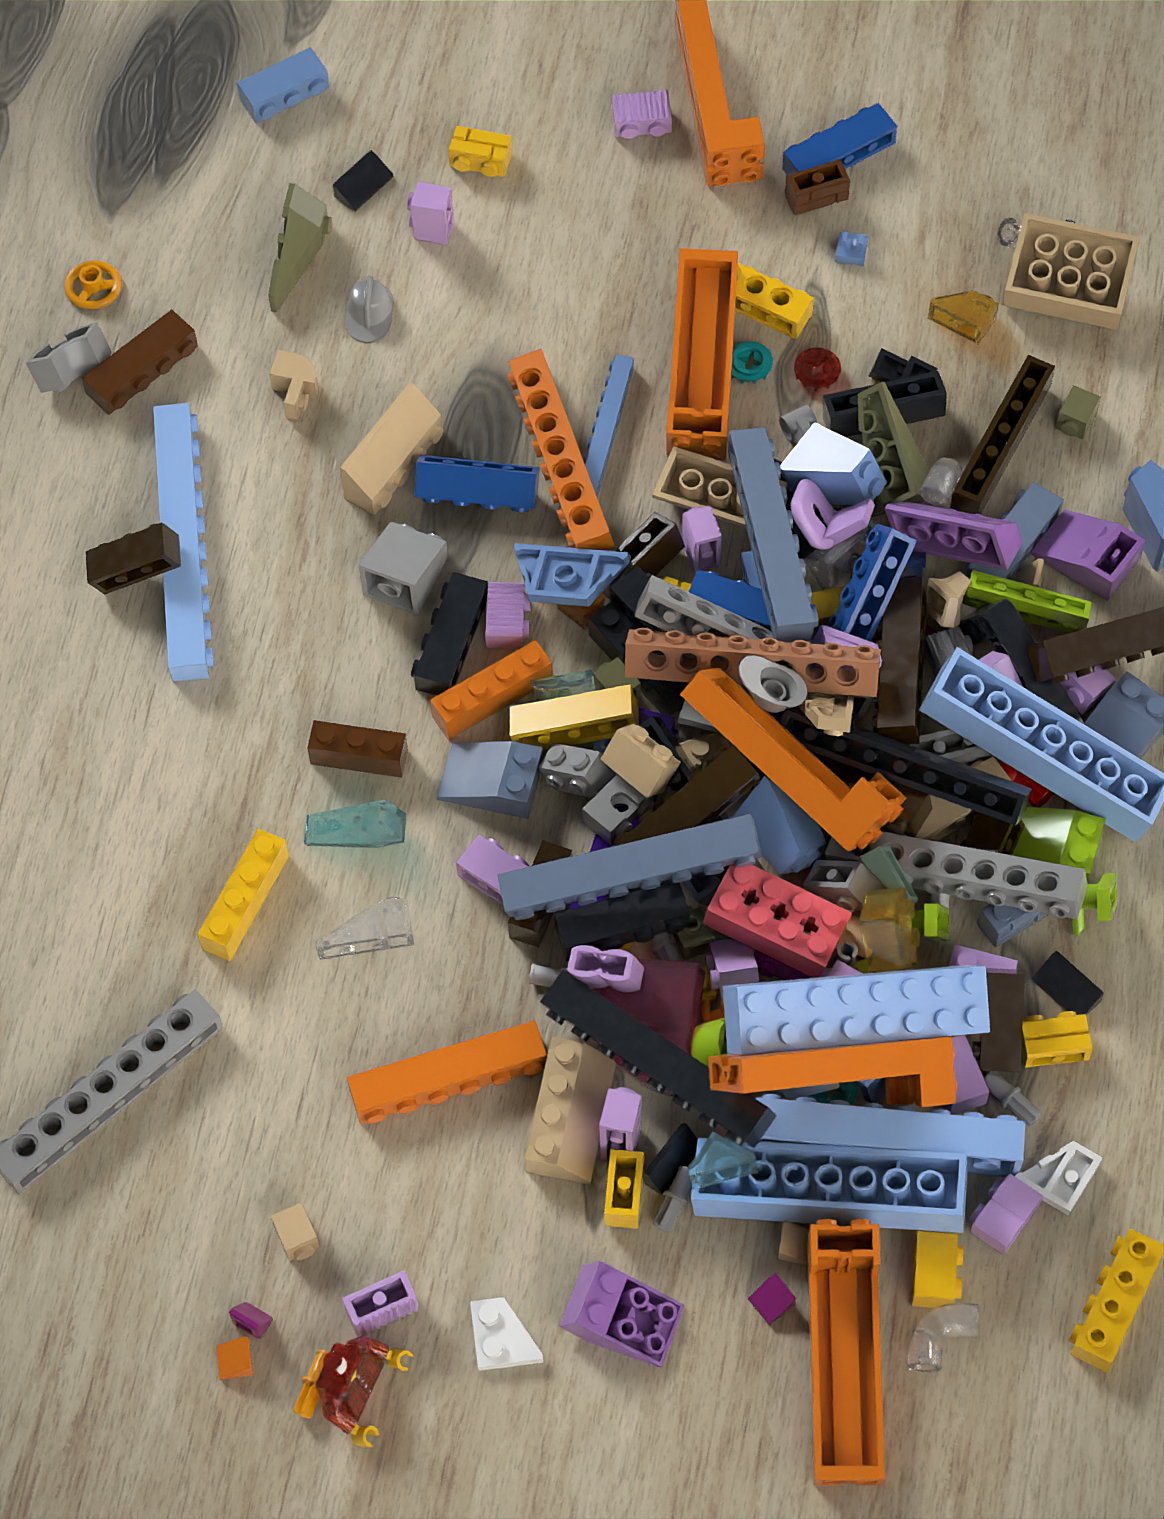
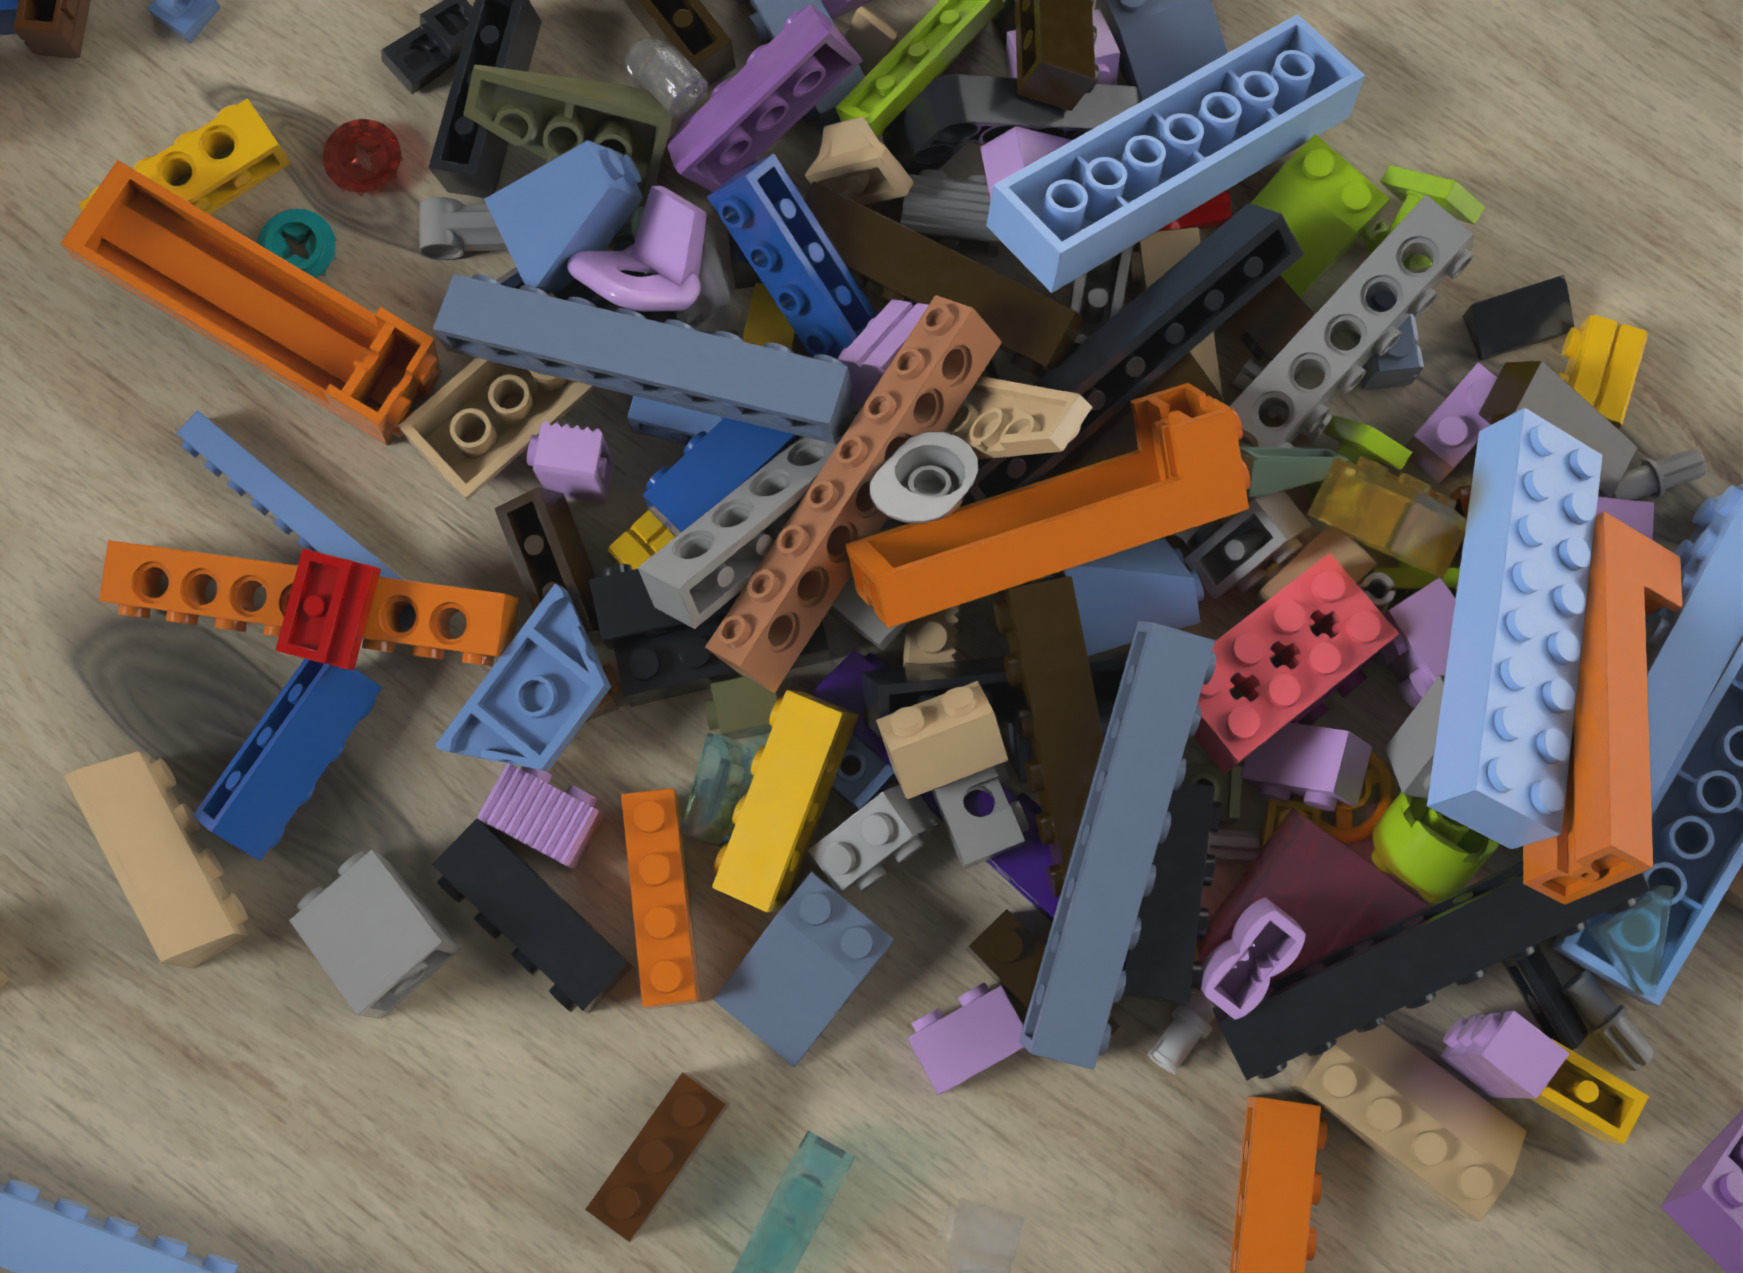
camera: 65 degrees left, 15 degrees up
none -> red plate [275,548,381,671]

